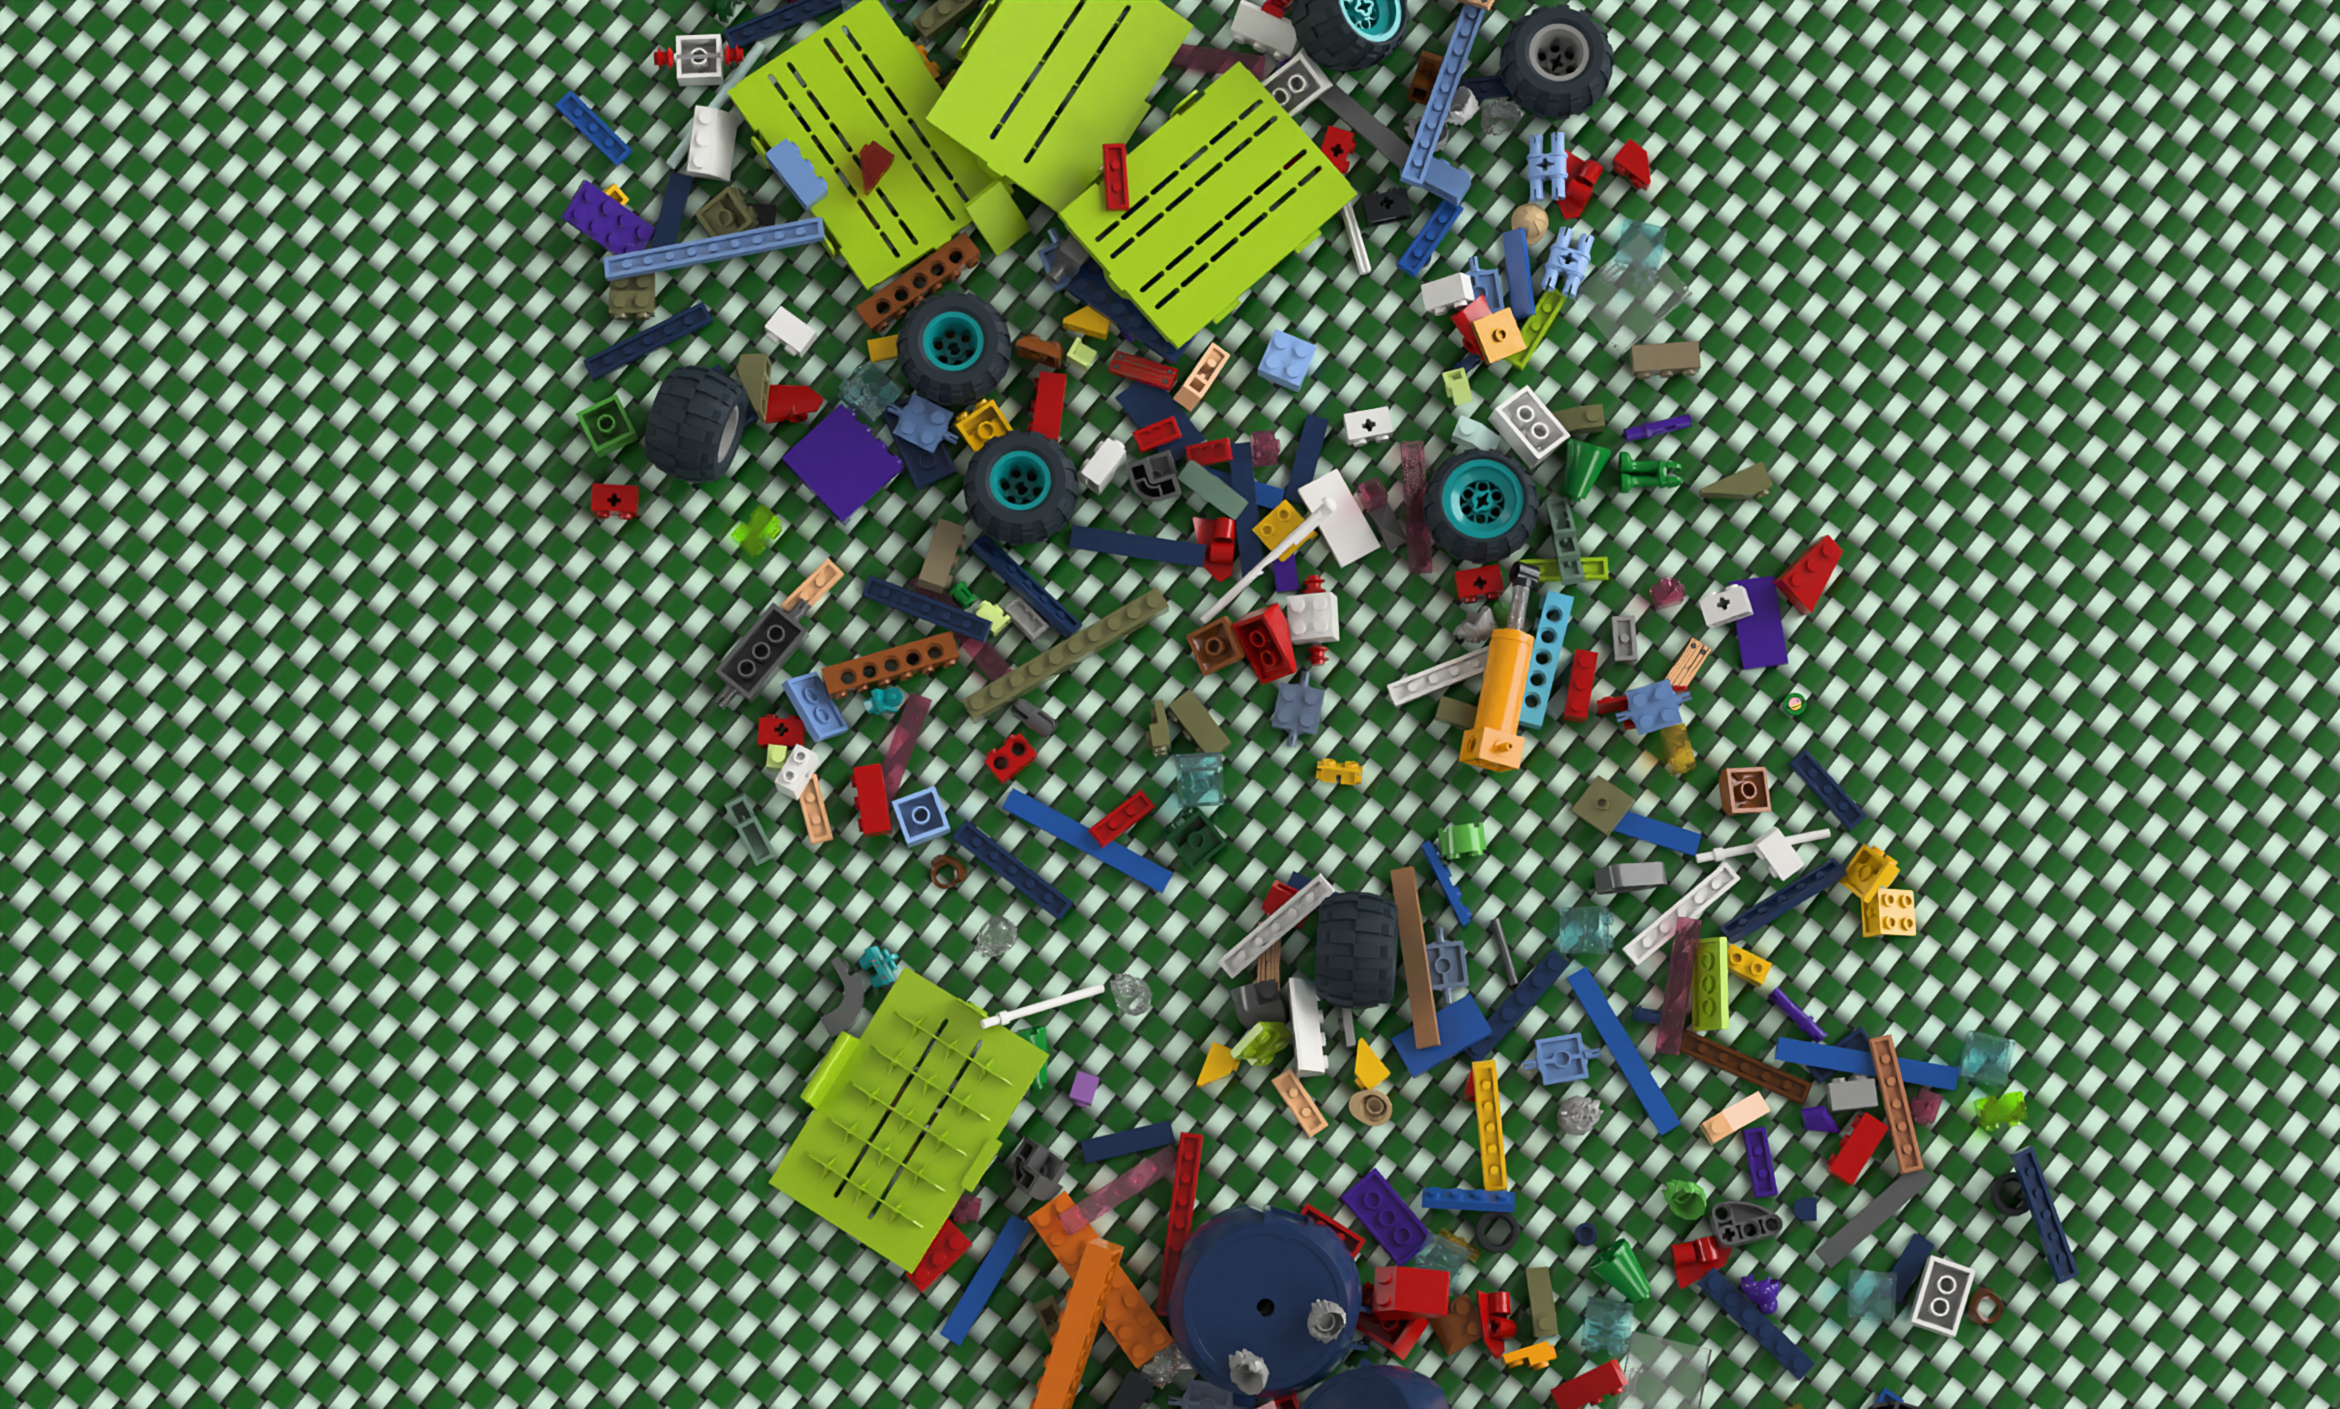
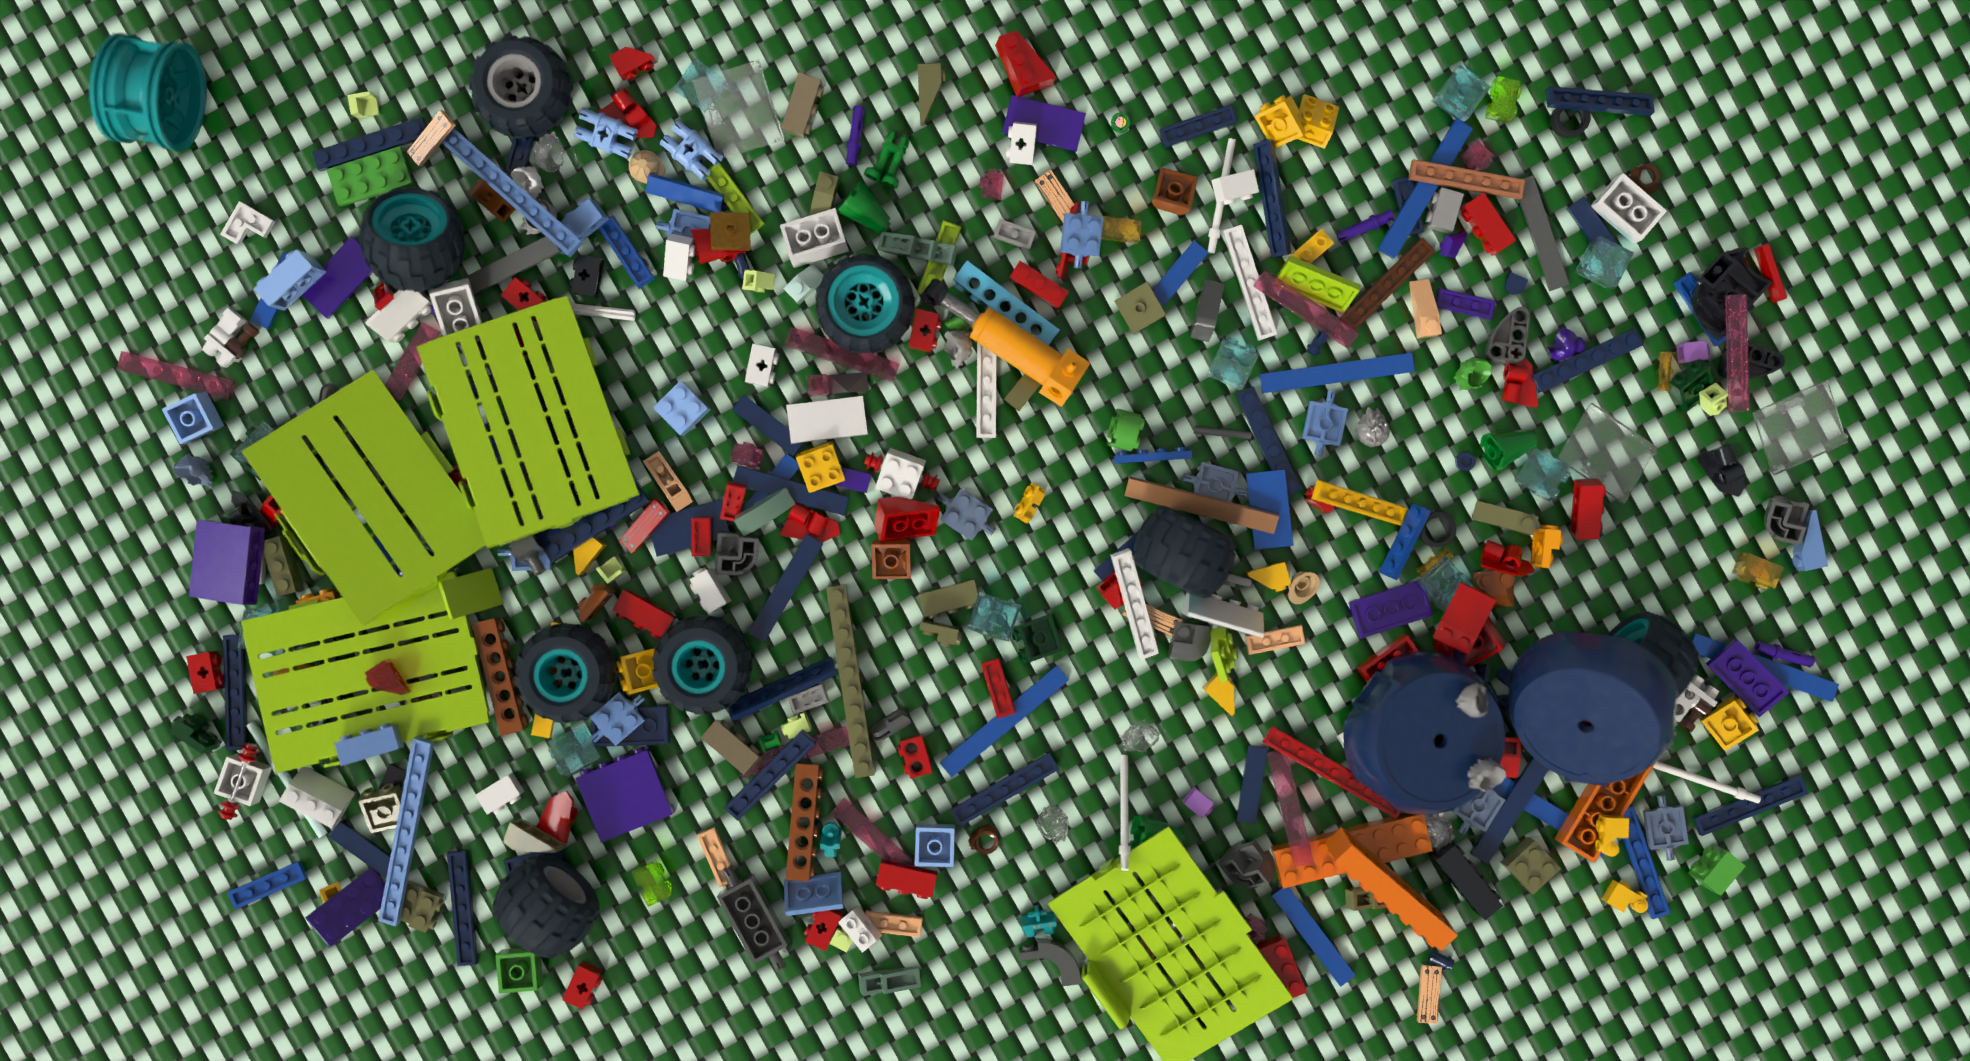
camera: 70 degrees left, 10 degrees up
red tile [1102,143,1130,211] -> none
white bar [1200,497,1336,624] -> none

